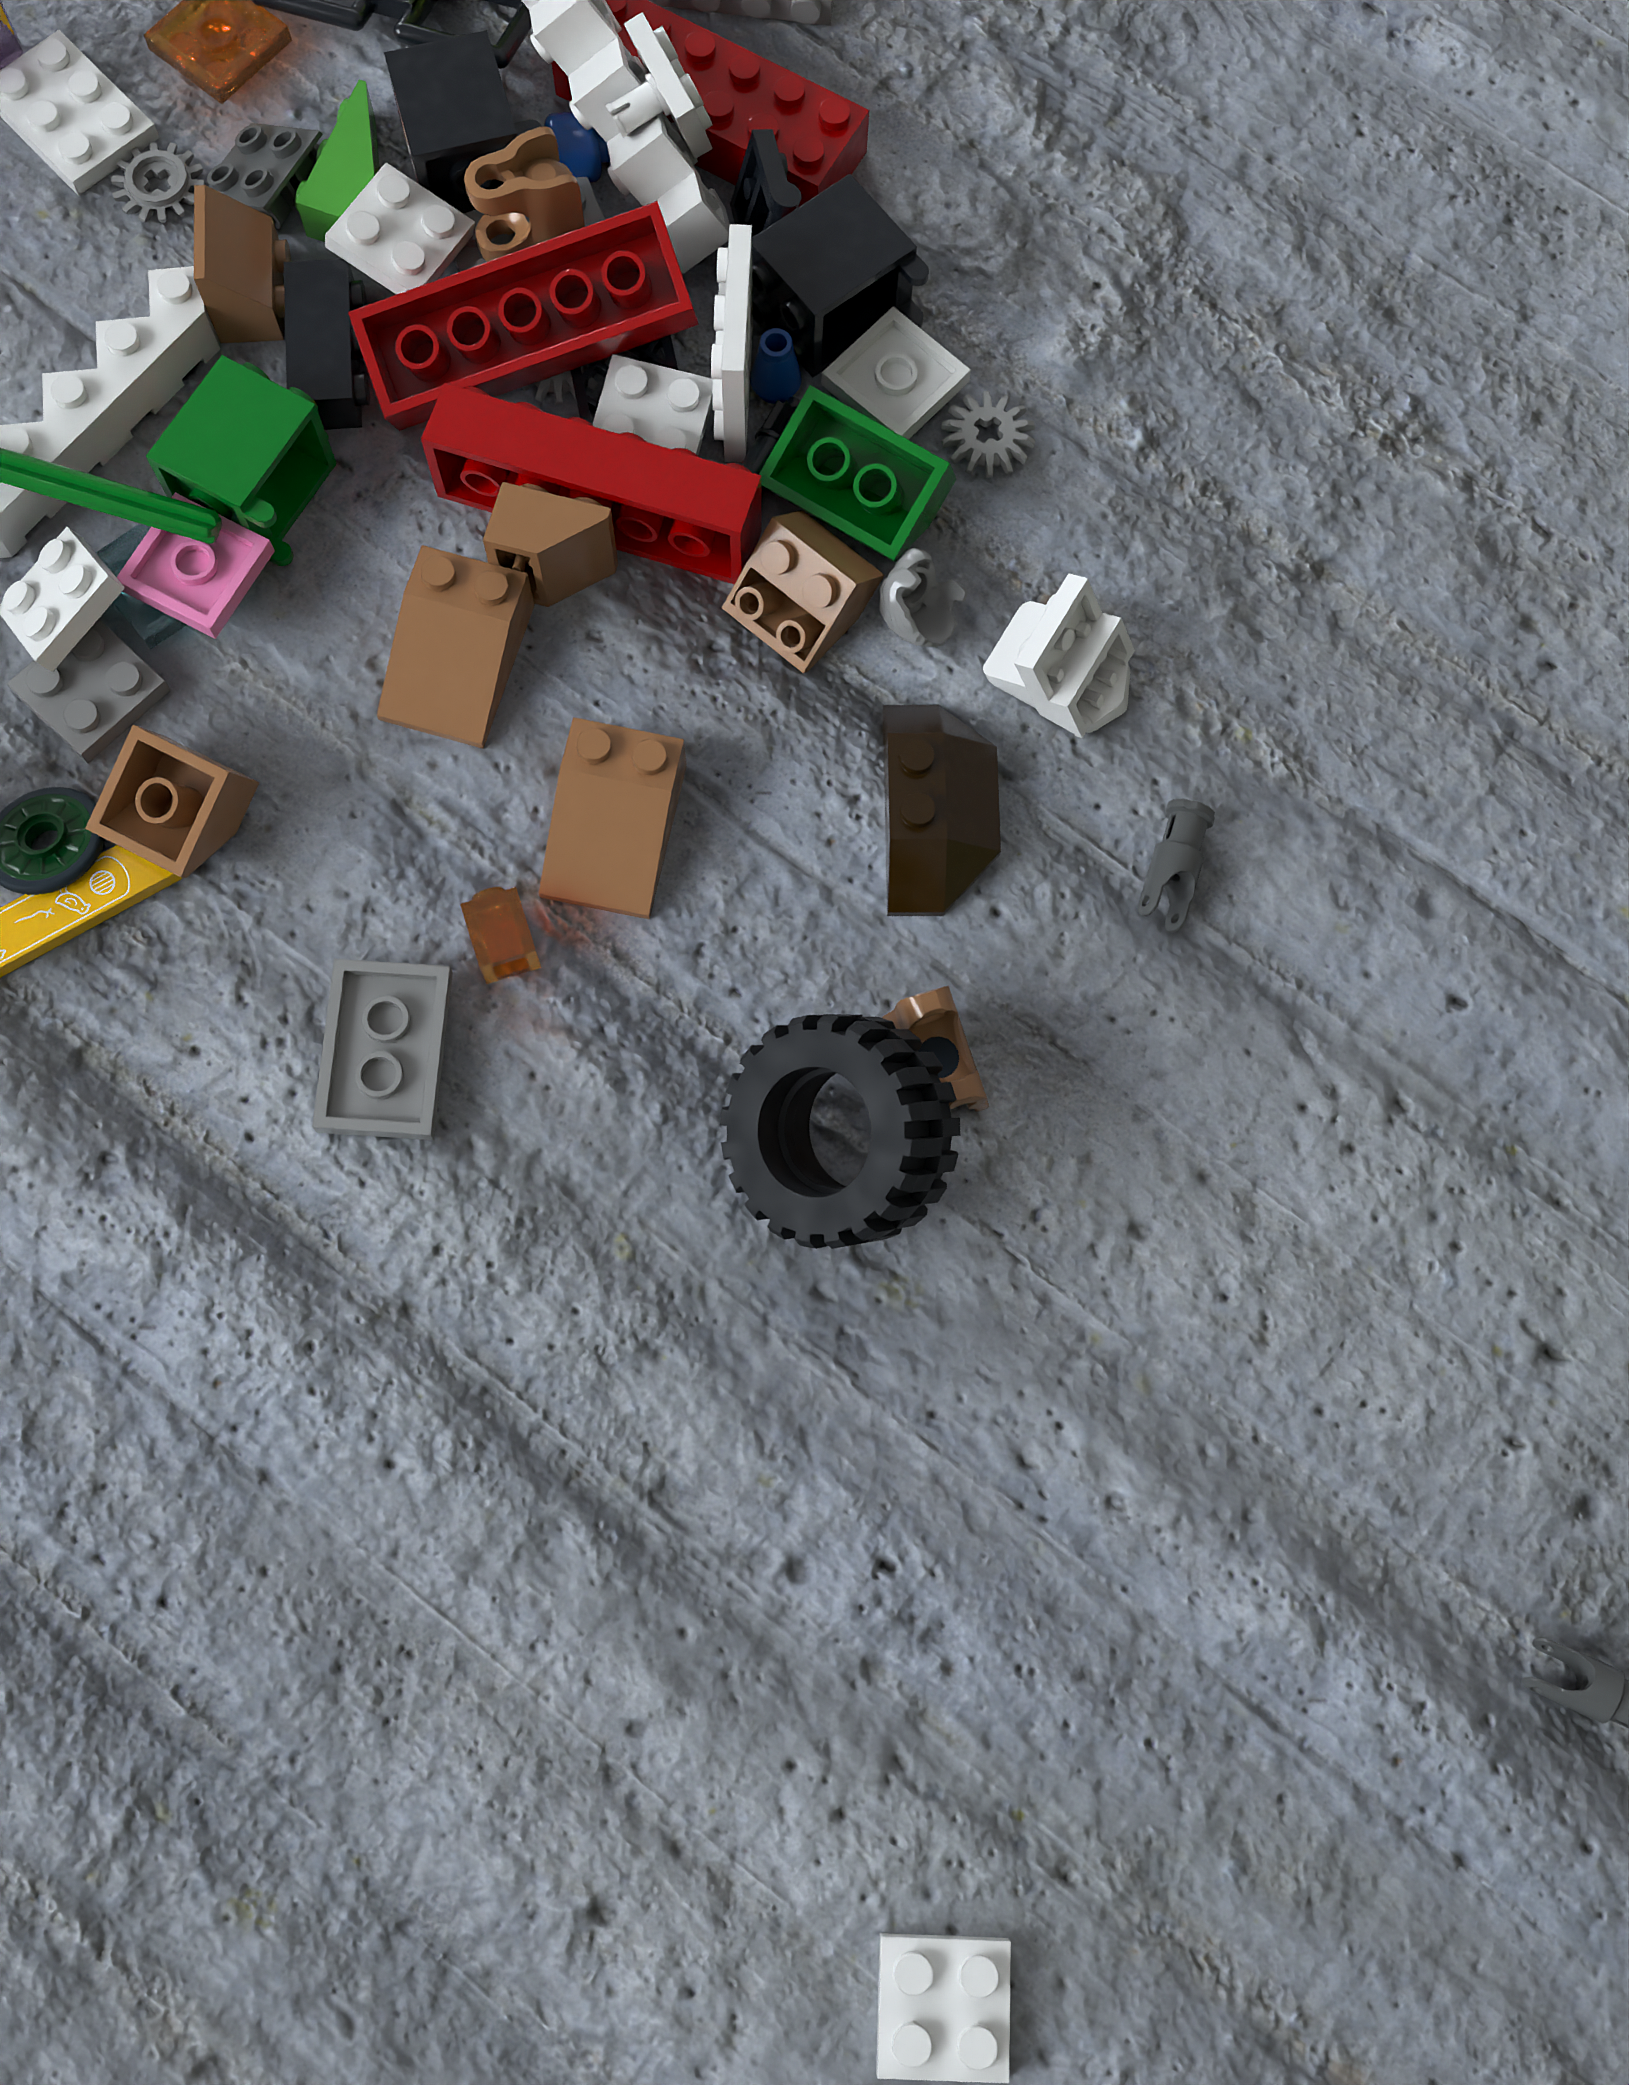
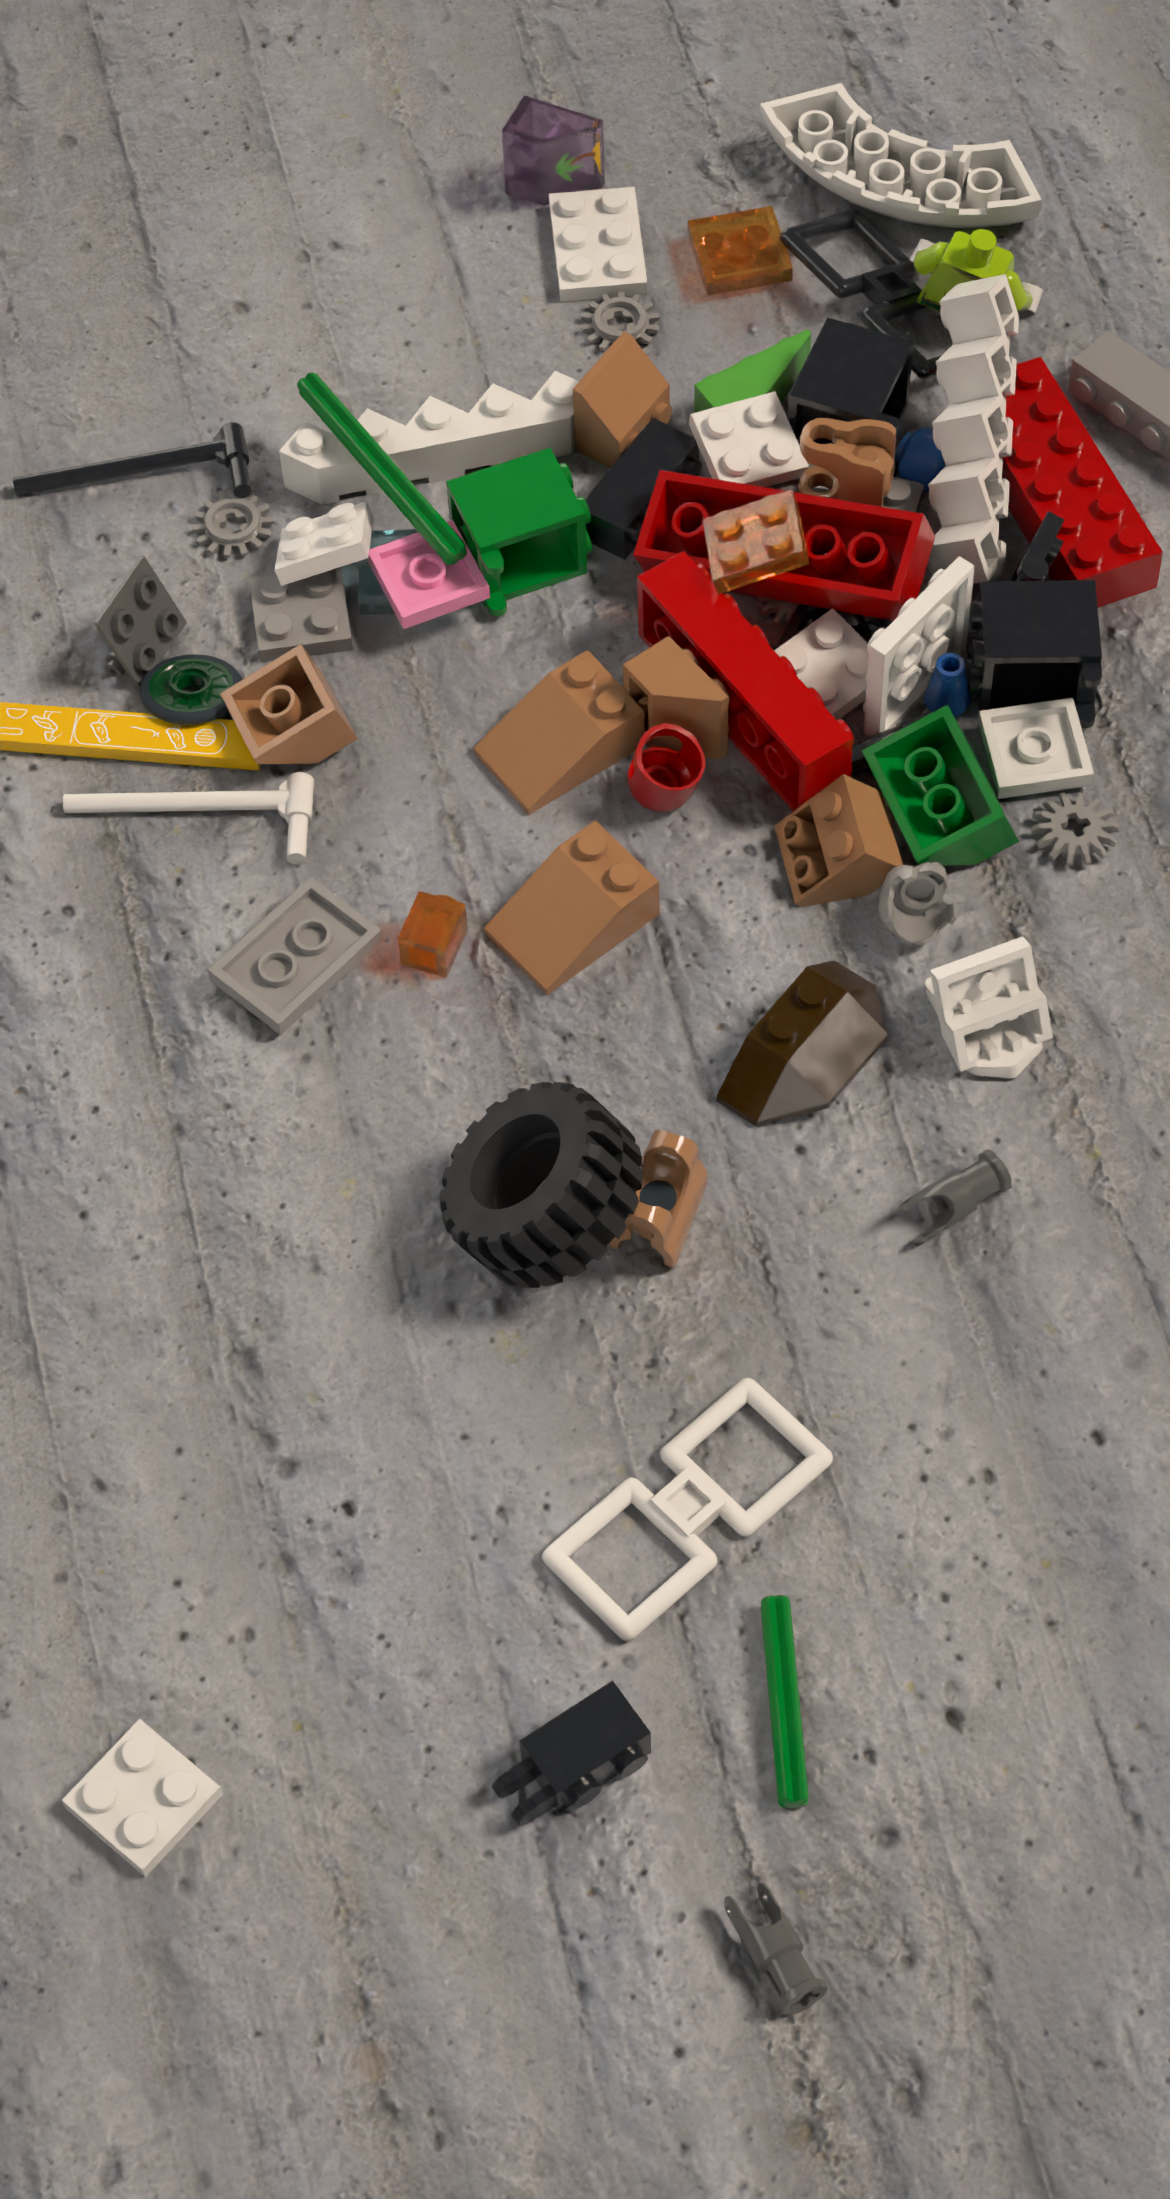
camera: 45 degrees right, 15 degrees down
dark grey hinge [205,123,323,229] -> none
white plate [605,12,713,159] -> none
none -> white bar [63,772,314,864]
none -> black hinge [492,1680,651,1826]
none -> white bar [542,1378,833,1641]
none -> red helmet [627,723,705,812]
none -> clear orange plate [702,489,809,594]
none -> green axle [760,1595,809,1809]

